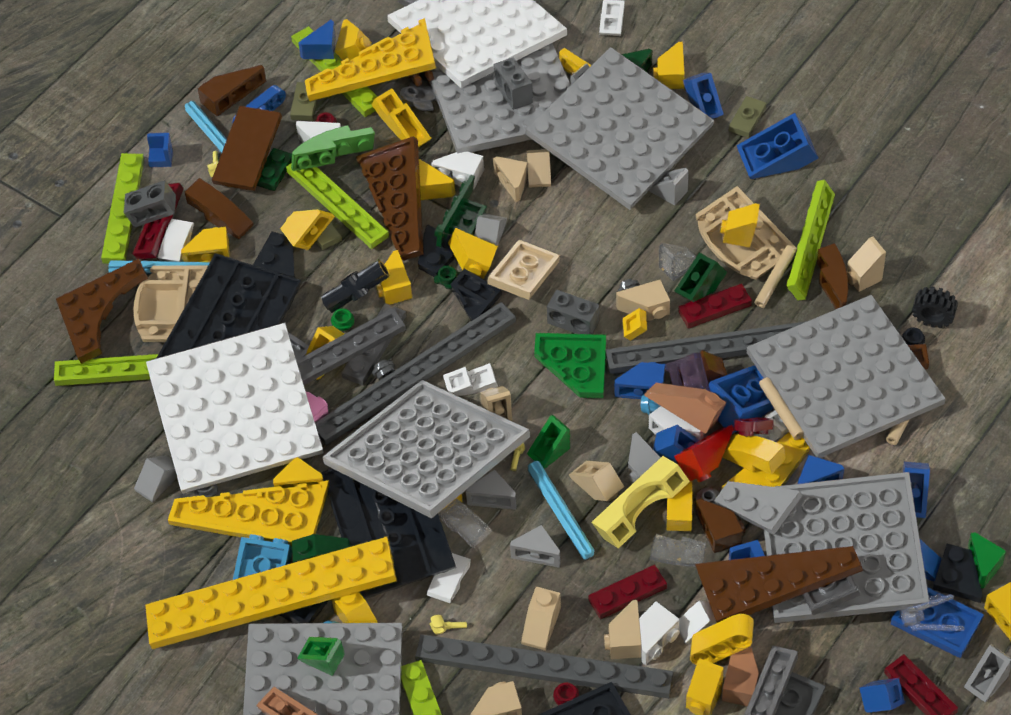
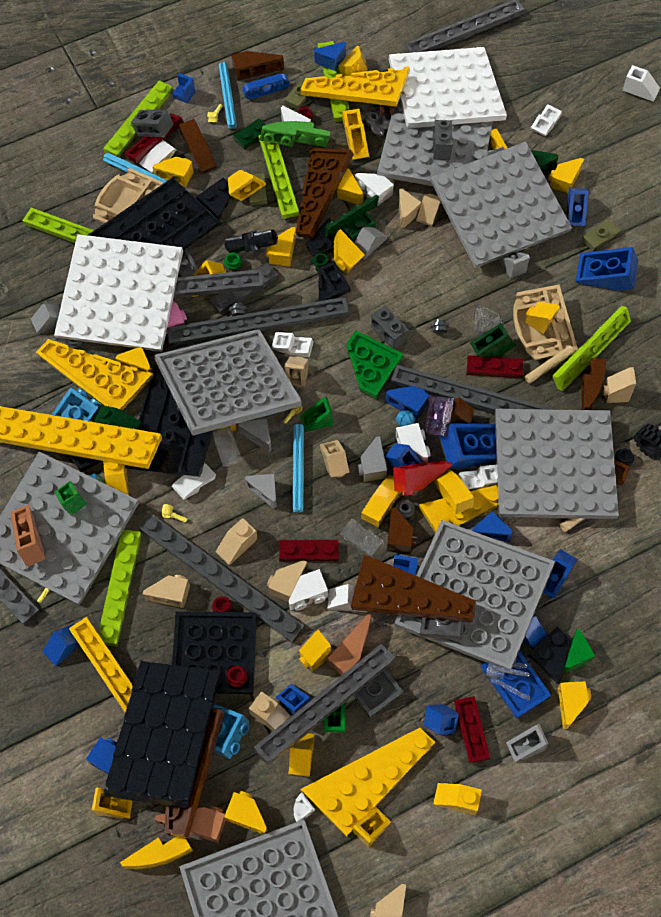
camera: 25 degrees right, 10 degrees up
reddish brown plate [56,259,148,364] -> none
reddish brown tile [212,106,282,191] -> none
tan plate [488,240,560,300] -> none
light yellow arch [591,456,690,548] -> none
tan slope [616,280,670,321] -> none
yellow plate [623,308,647,341] -> none
nougat slope [644,383,726,434] -> none
yellow beam [690,614,754,665] -> none
light grey wing [714,481,803,535] -> none
dark red plate [734,417,774,436] -> none
tan piece [759,377,804,440] -> none

